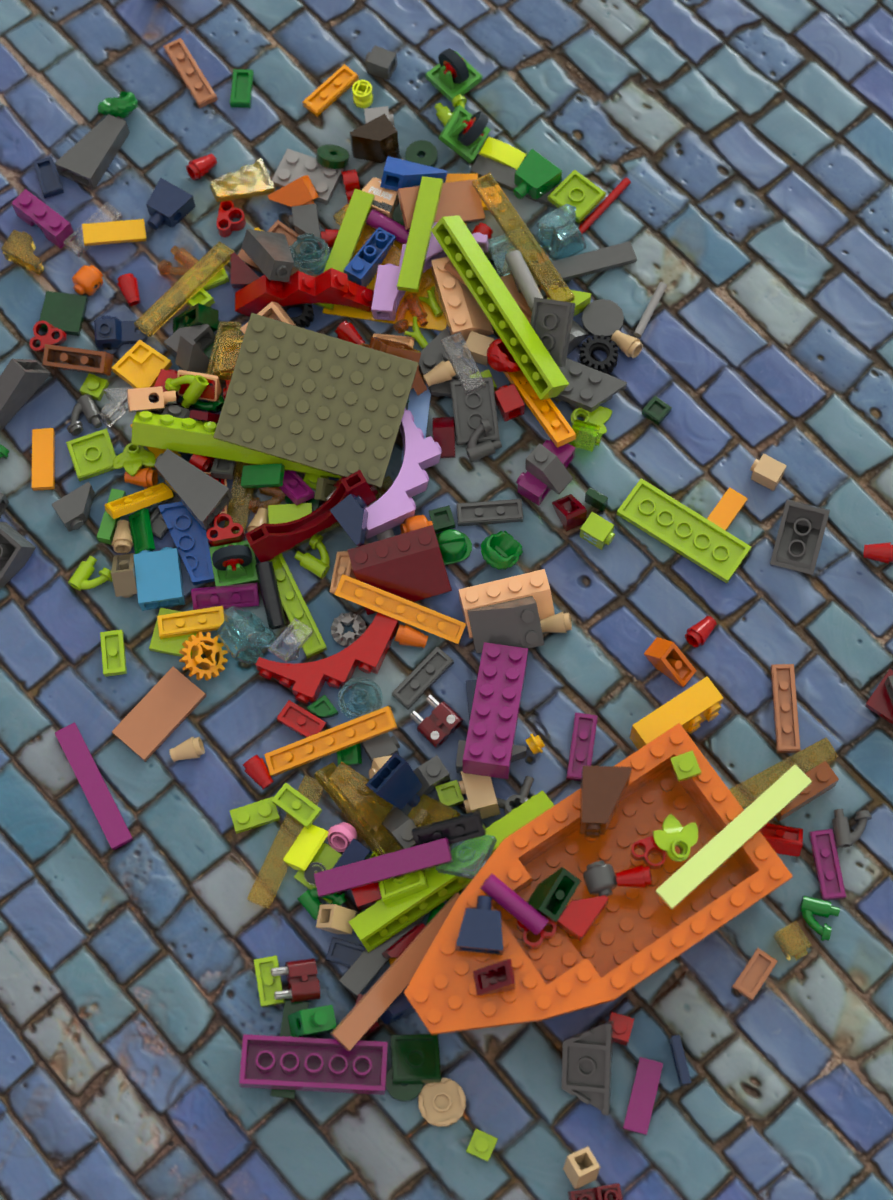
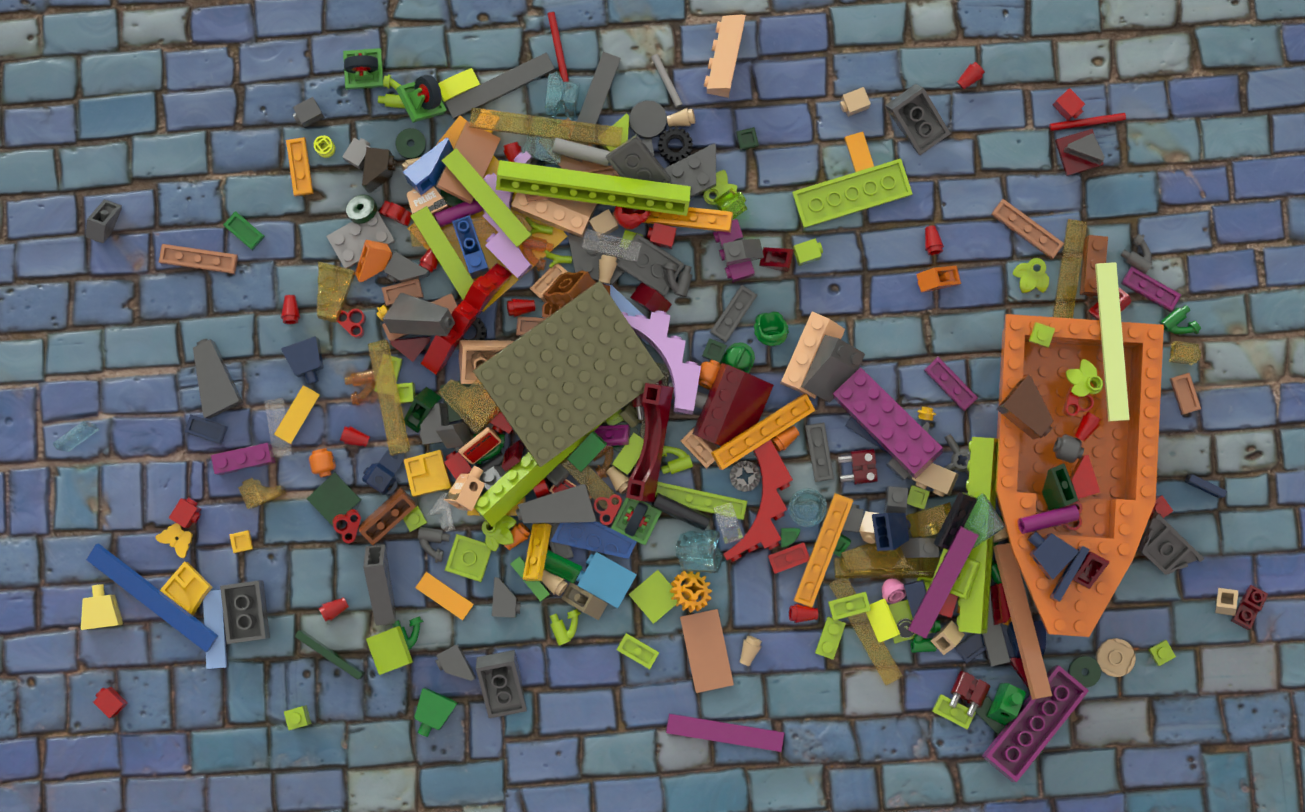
camera: 55 degrees left, 15 degrees up
green hair [98,91,138,119] -> none
yellow tile [157,606,226,639] -> none
lime plant [165,375,209,408] -> none
magenta tile [191,583,260,610] -> none
clear light blue cone [289,233,330,276] -> none
dark blue slope [330,494,368,546] -> none
dark green tile [390,1034,441,1084] -> none
green torso [513,149,562,200] -> none
tan cone [540,612,572,633] -> none
lime tile [548,169,606,223] -> none
dark green tile [585,487,608,512] -> none
magenta tile [623,1057,663,1135] -> none
yellow brick [630,676,723,750] -> none
none -> light nougat slope [704,14,746,98]
none -> lime plate [1012,258,1049,293]
none -> dark blue tile [1050,546,1090,602]

